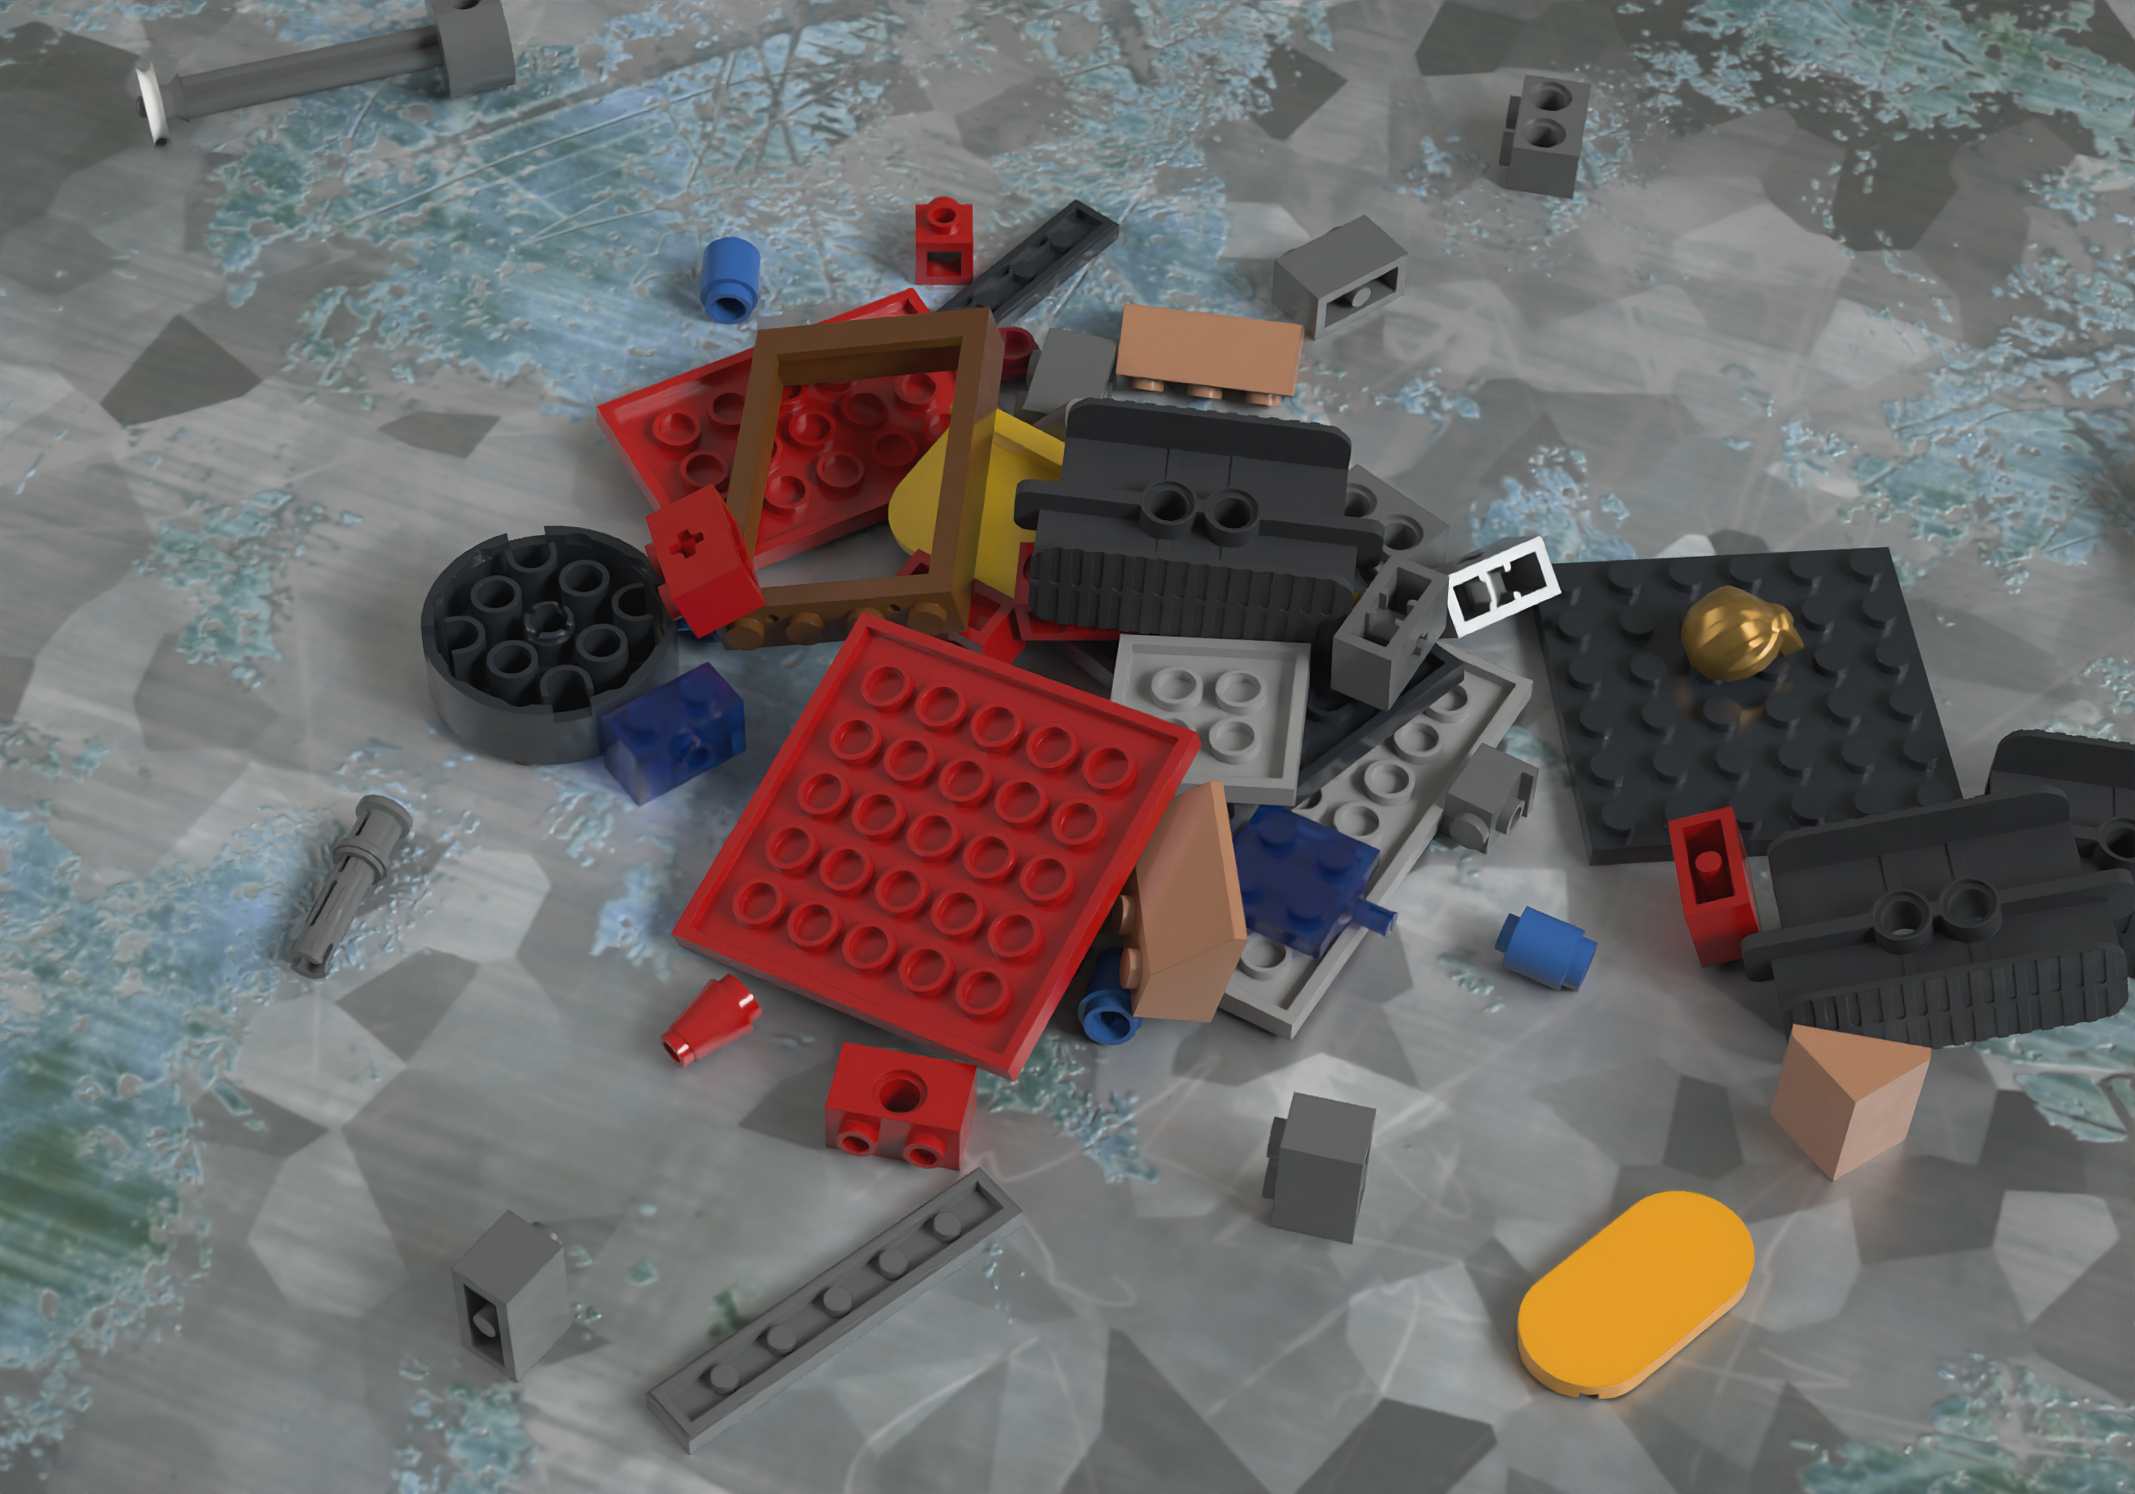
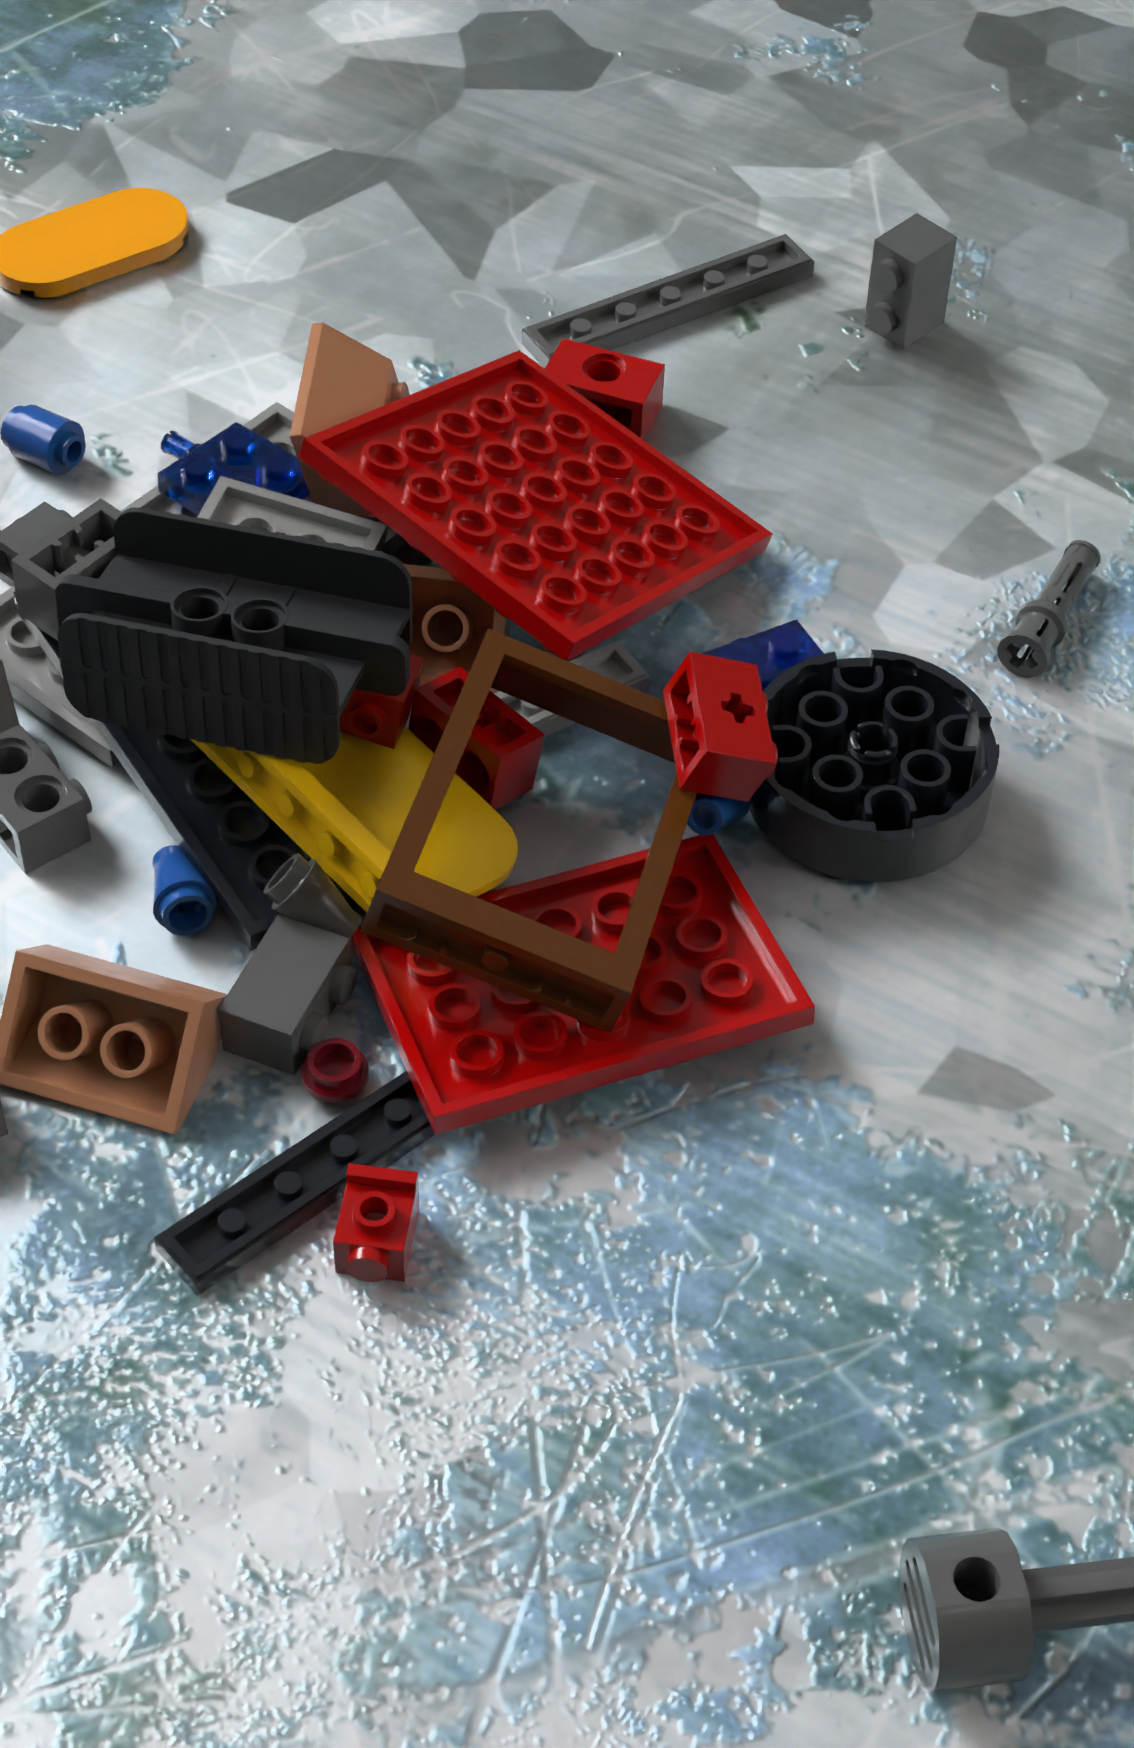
camera: 170 degrees left, 0 degrees up
red cone [659,973,762,1069] -> none
blue brick [700,237,761,324] -> none
dark grey brick [1262,1092,1377,1244] -> none

